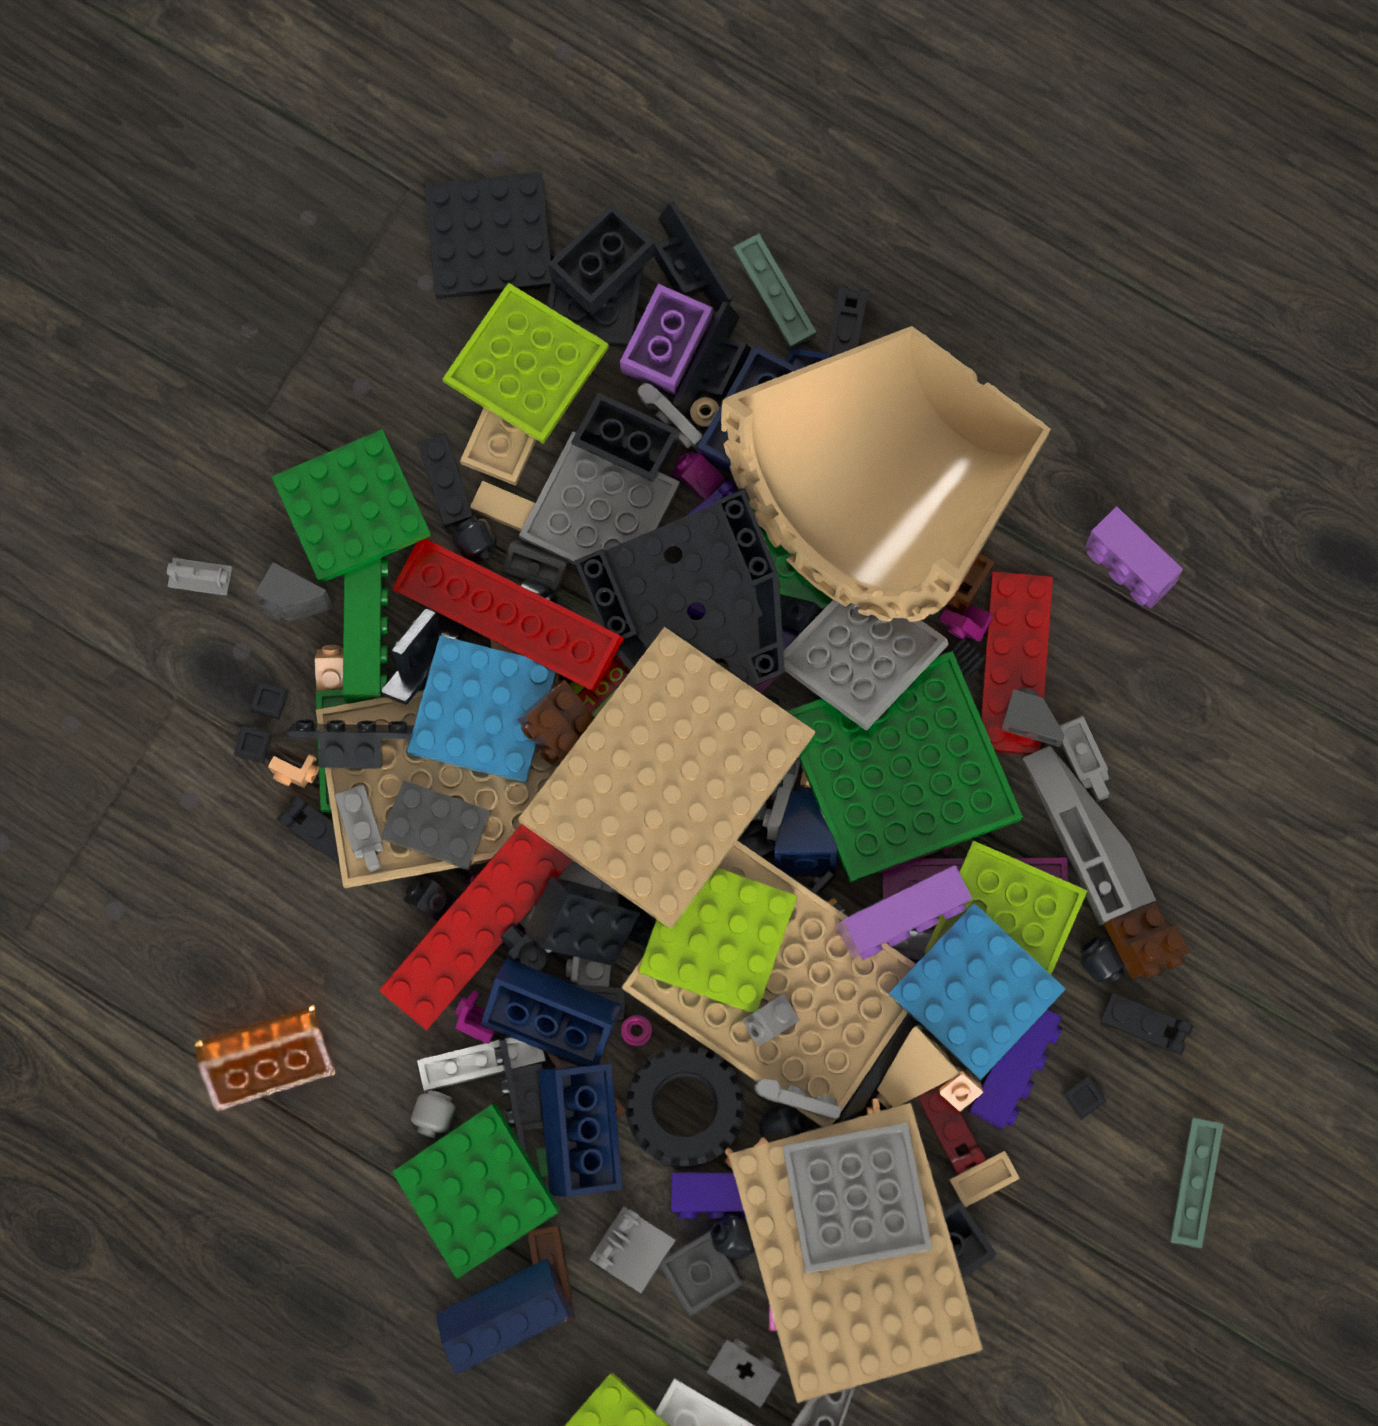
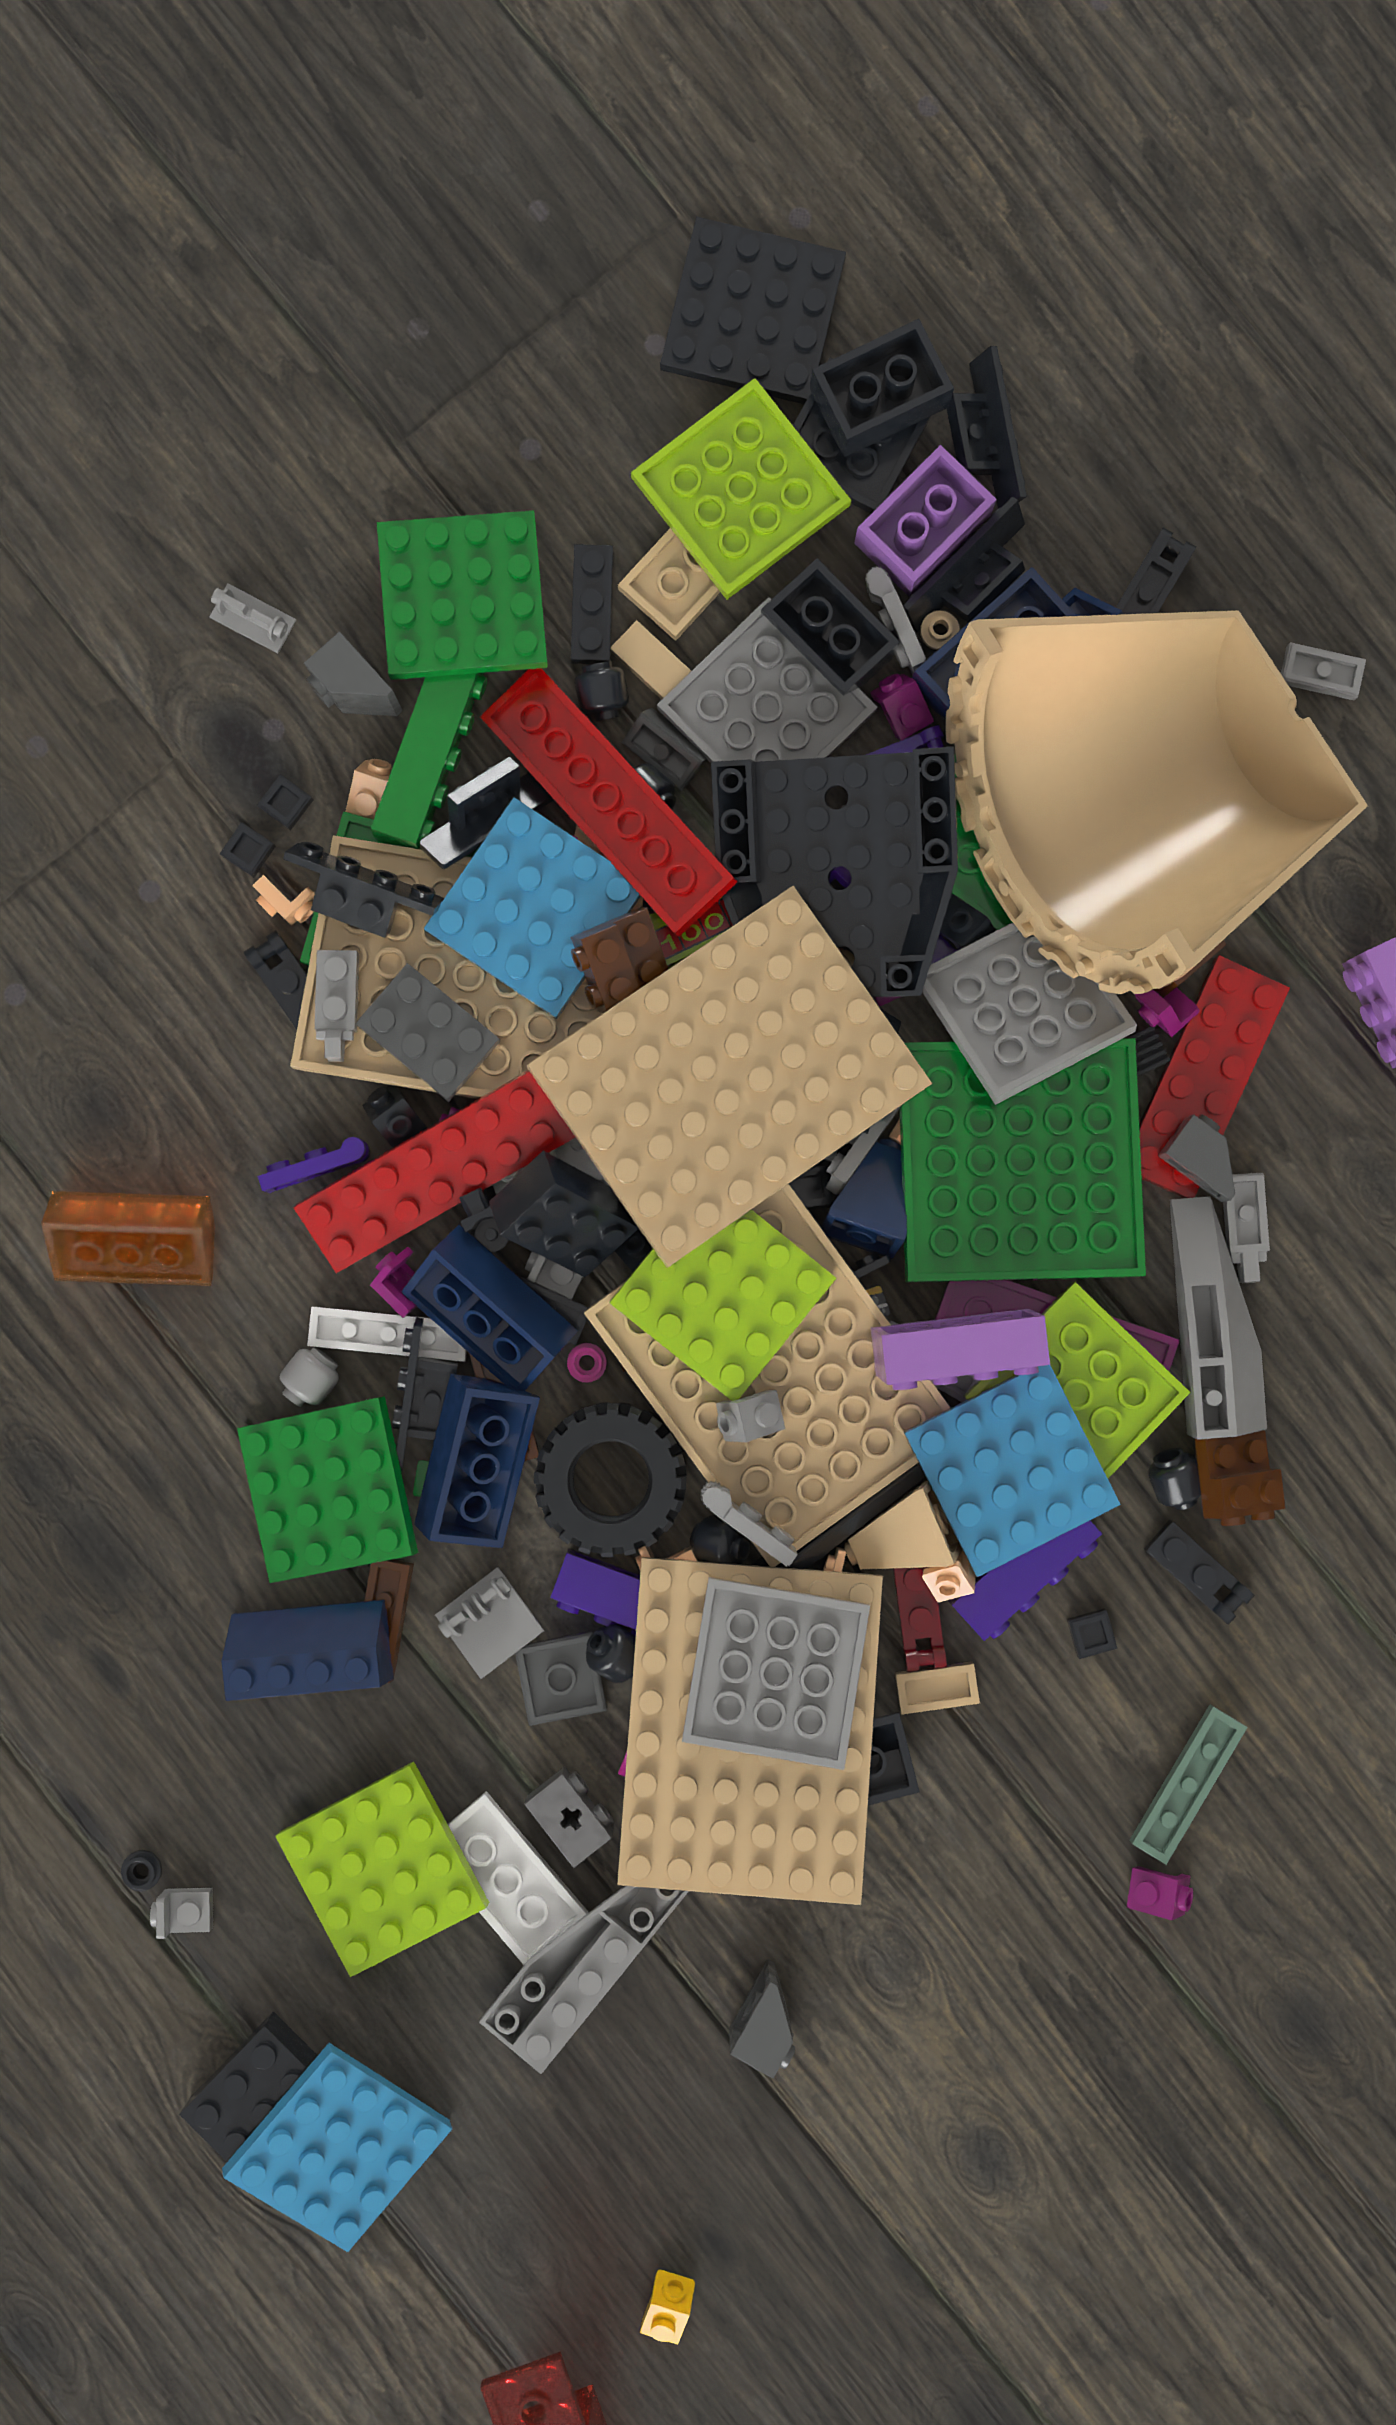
camera: 15 degrees right, 10 degrees up
sand green plate [733,234,817,349] -> none
none -> dark purple plate [257,1137,370,1193]
none -> magenta bracket [1127,1866,1193,1920]
none -> light grey plate [1281,642,1366,701]

